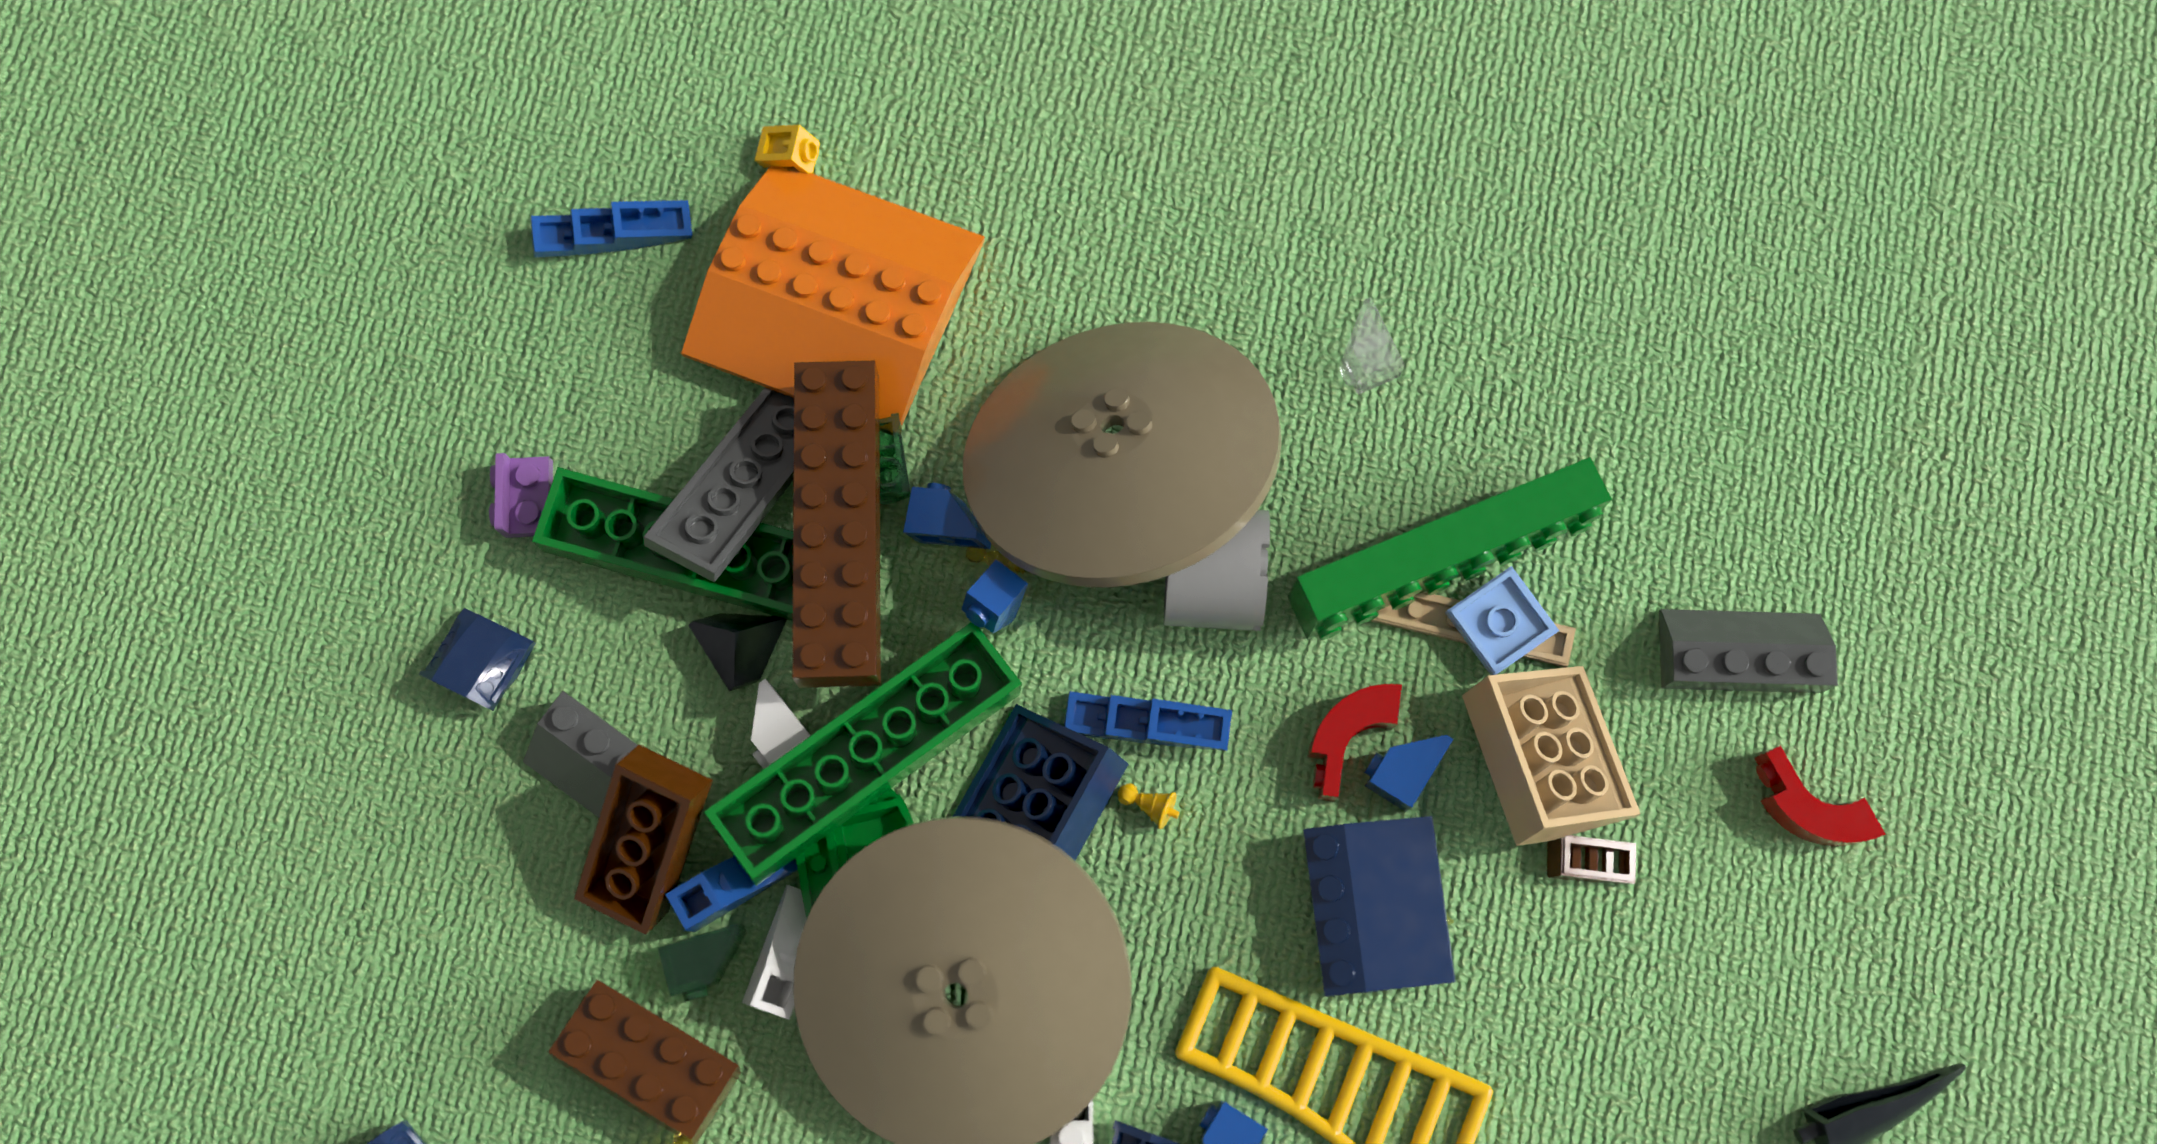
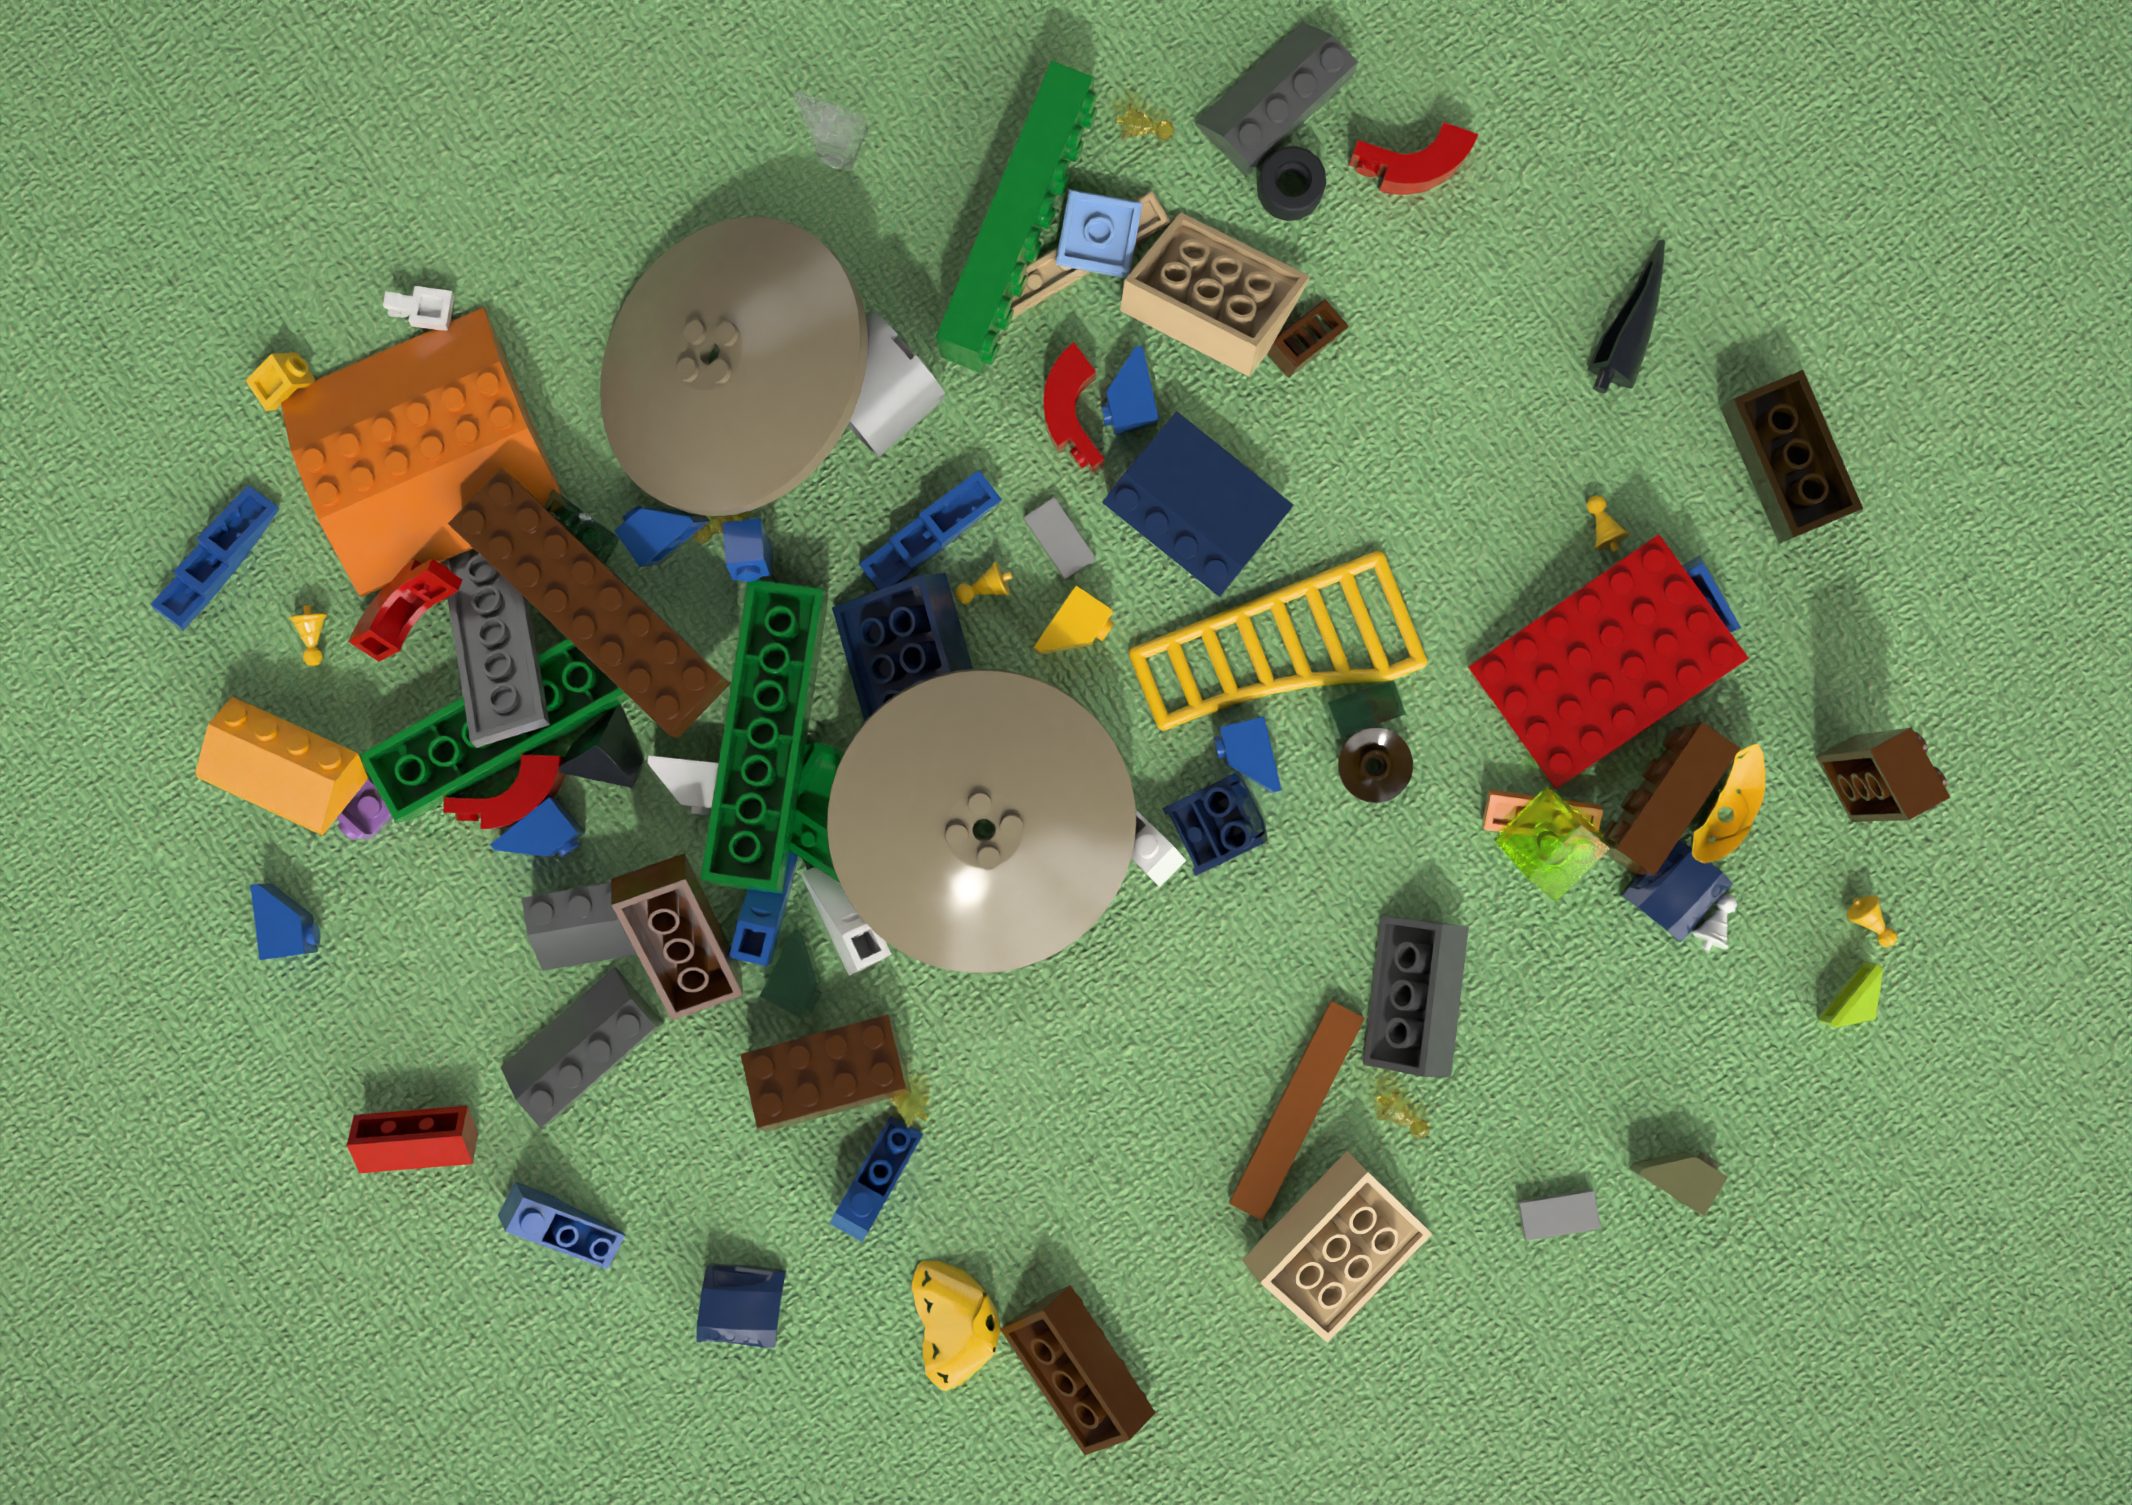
camera: 45 degrees left, 10 degrees up
dark blue slope [418,608,536,711] -> none
none -> light orange slope [195,696,368,836]
none -> blue slope [250,883,321,960]
none -> yellow piece [289,605,328,666]
none -> red brick [347,1106,478,1173]
none -> red arch [348,558,463,662]
none -> white plate [383,286,455,330]
none -> red arch [443,755,565,829]
none -> blue slope [490,797,585,858]
none -> blue slope [498,1181,625,1269]
none -> dark grey slope [501,967,664,1129]
none -> light grey tile [1023,497,1096,581]
none -> yellow slope [1033,586,1115,655]
none -> clear yellow piece [1115,103,1174,141]
none -> black tyre [1257,146,1327,221]

